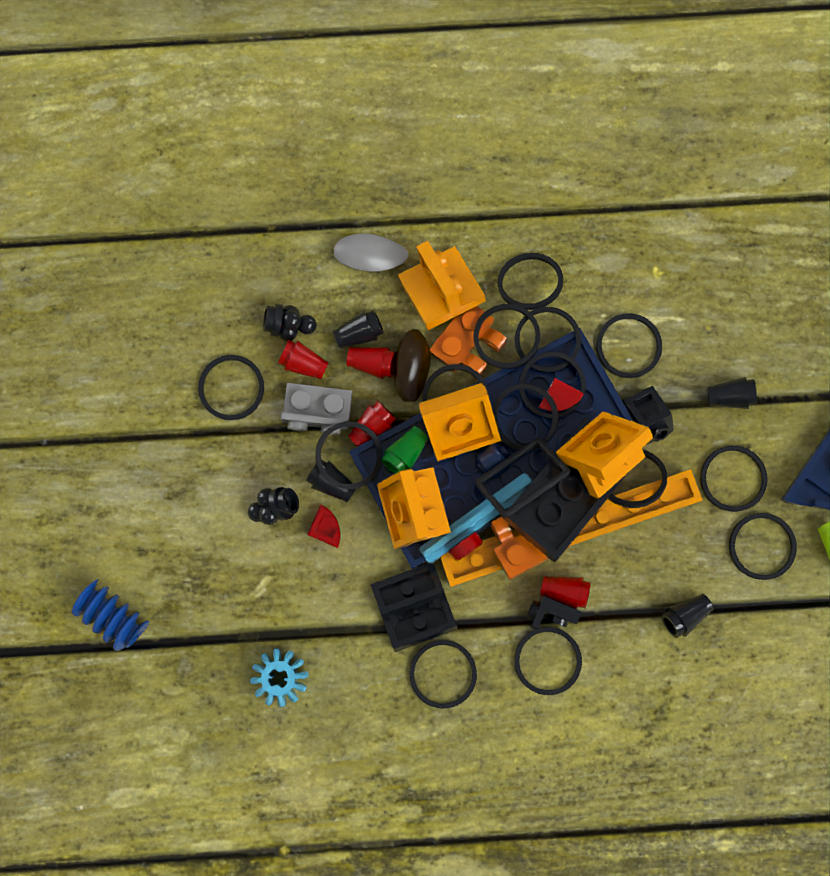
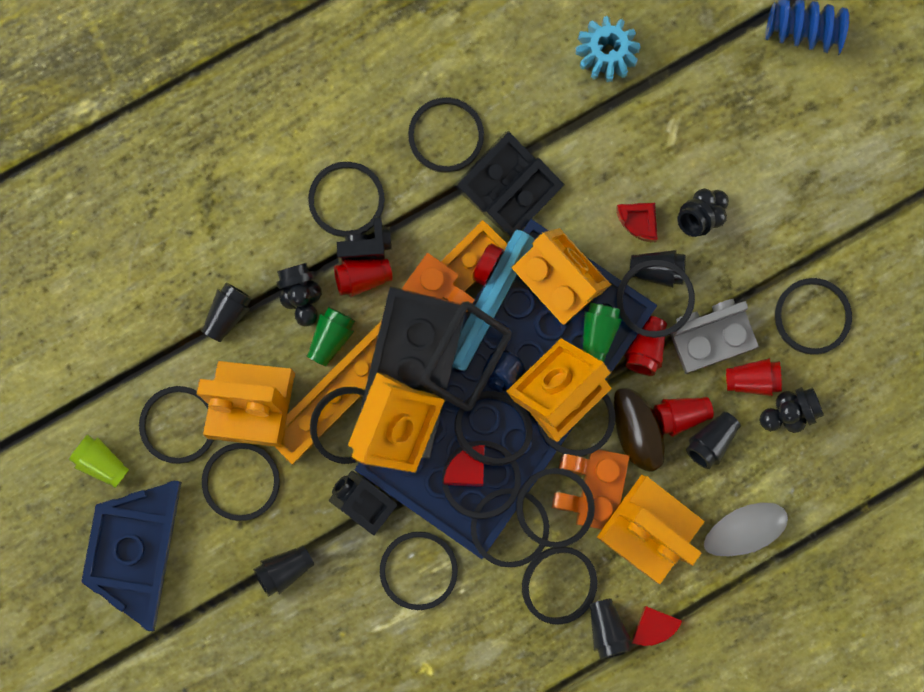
camera: 150 degrees right, 0 degrees up
none -> light orange bracket [197,361,295,447]
none -> black piece [276,263,322,327]
none -> green cone [307,307,355,367]
none -> black cone [589,599,632,660]
none -> red tile [631,606,682,646]

